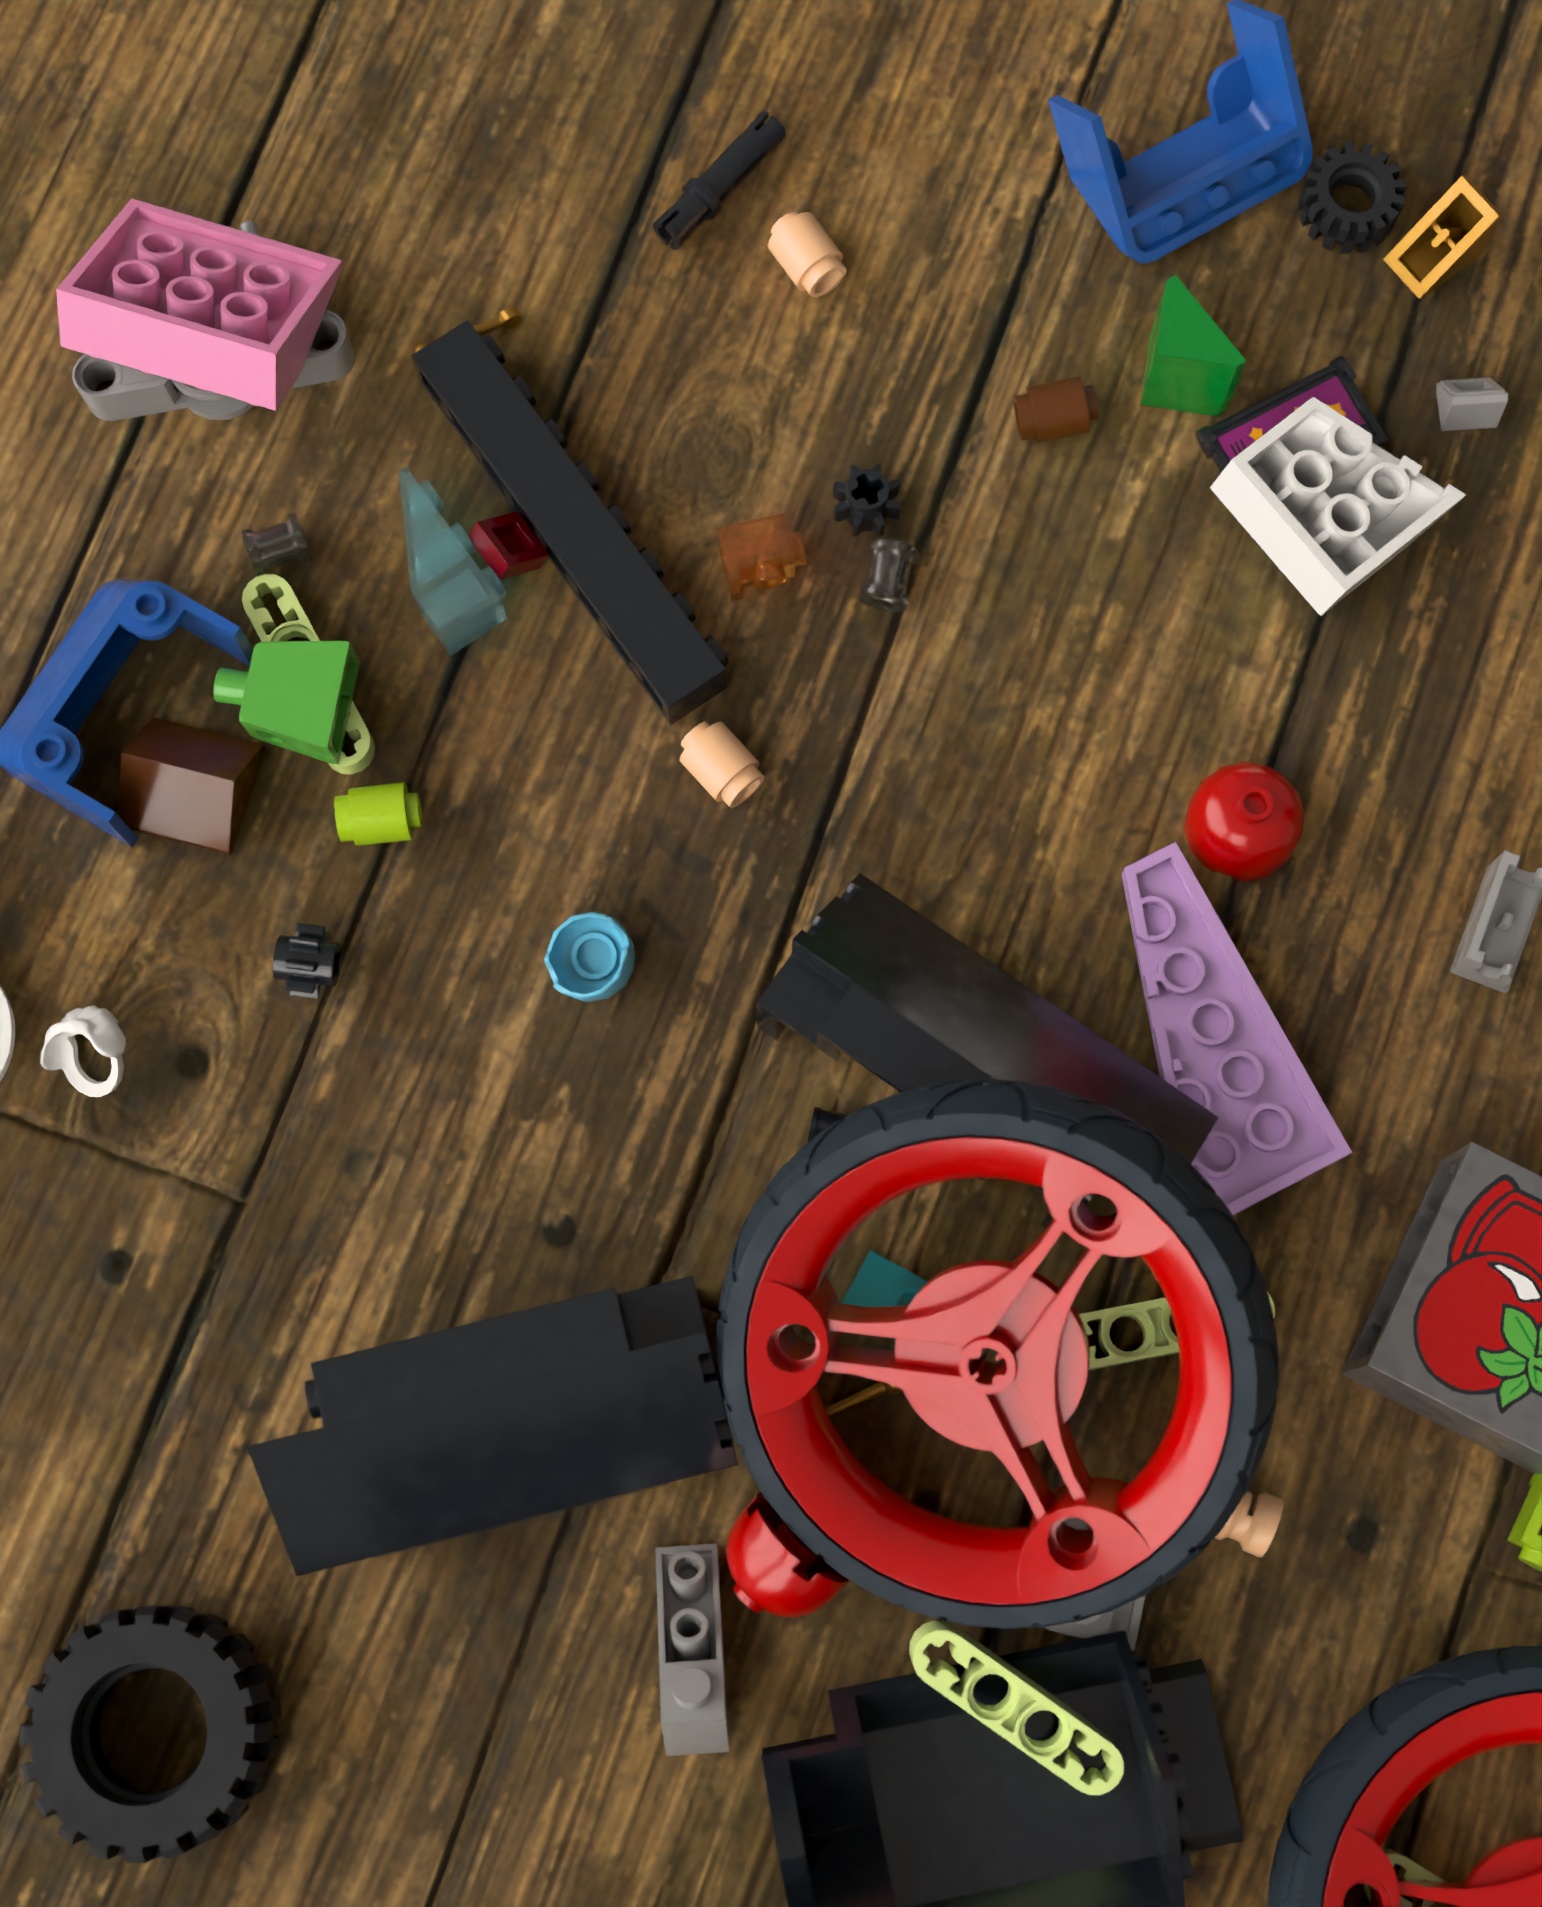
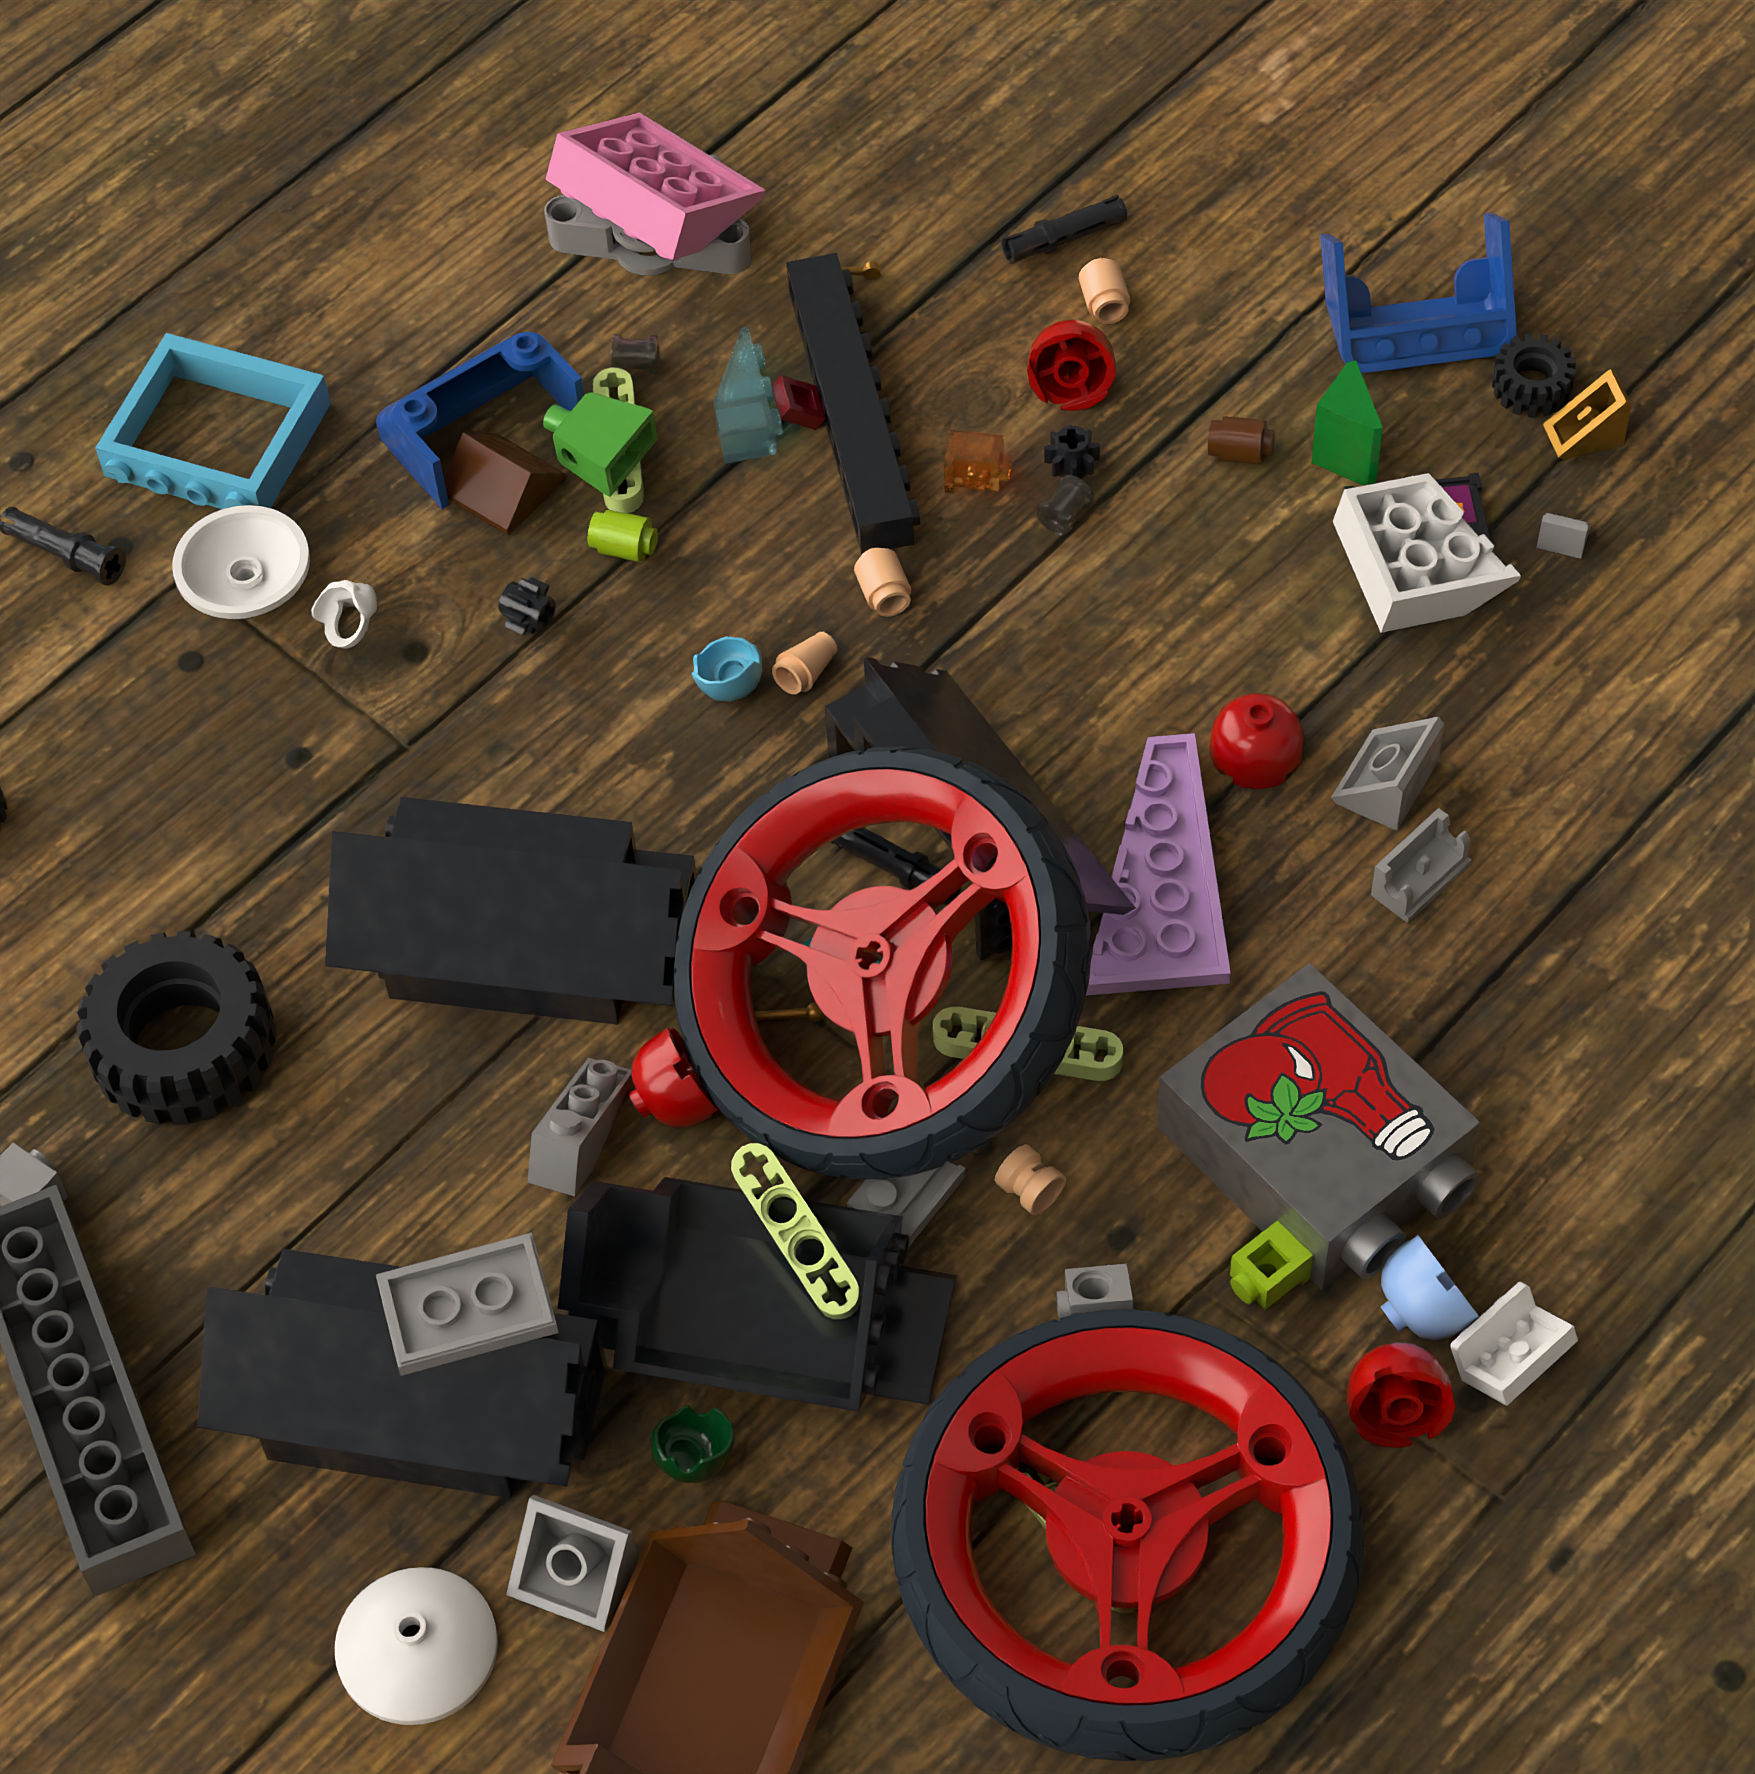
camera: 25 degrees right, 20 degrees down
none -> light nougat cone [772,632,837,694]
none -> red cylinder [1027,319,1116,411]
none -> light grey brick [1056,1263,1133,1320]
none -> light grey slope [1331,717,1444,831]

